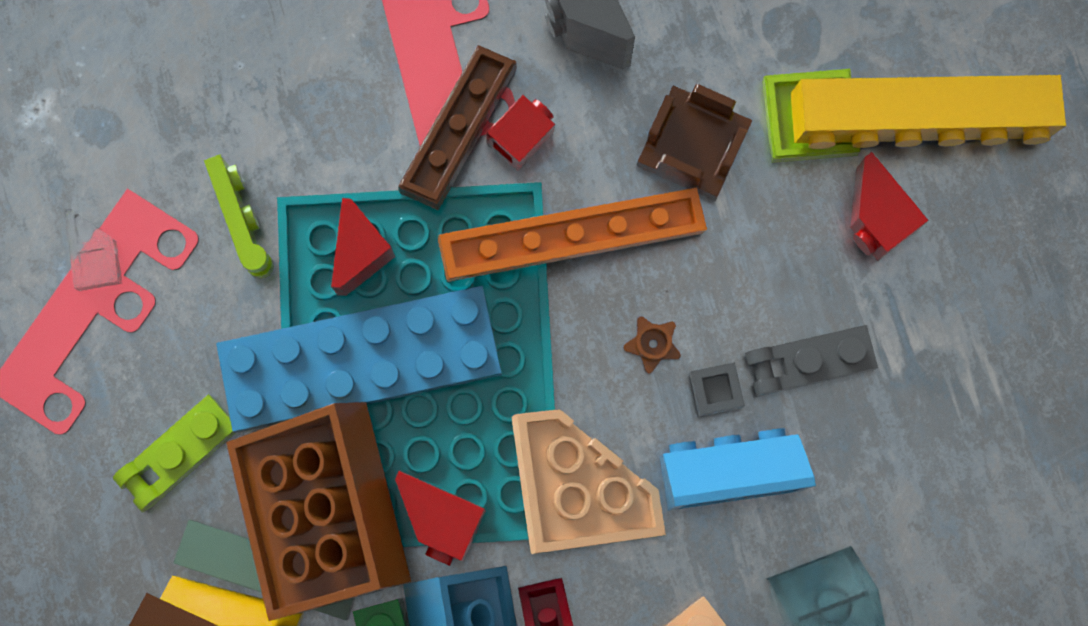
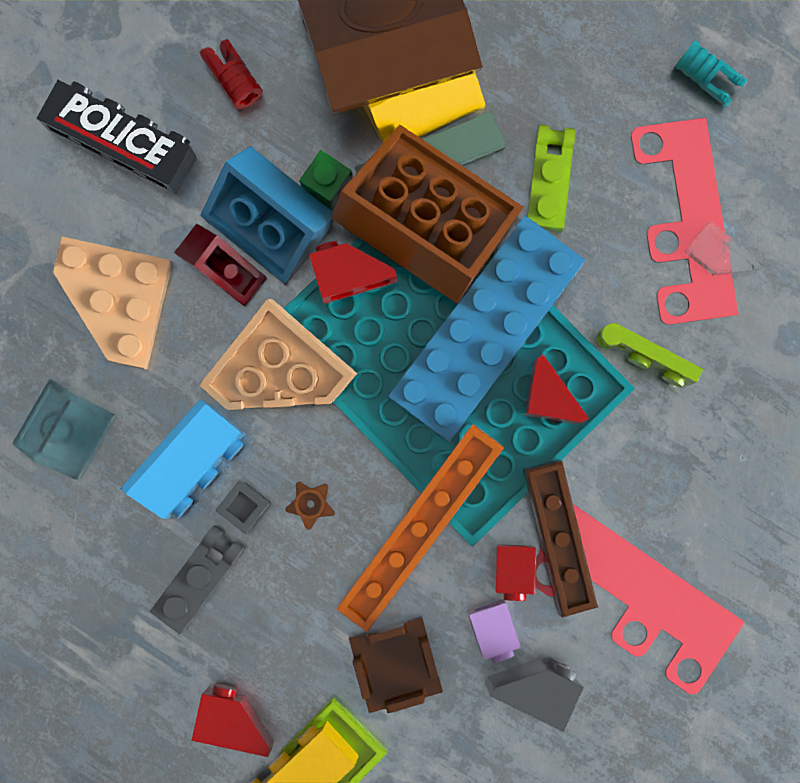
camera: 140 degrees right, 5 degrees up
none -> lavender brick [467,599,521,663]

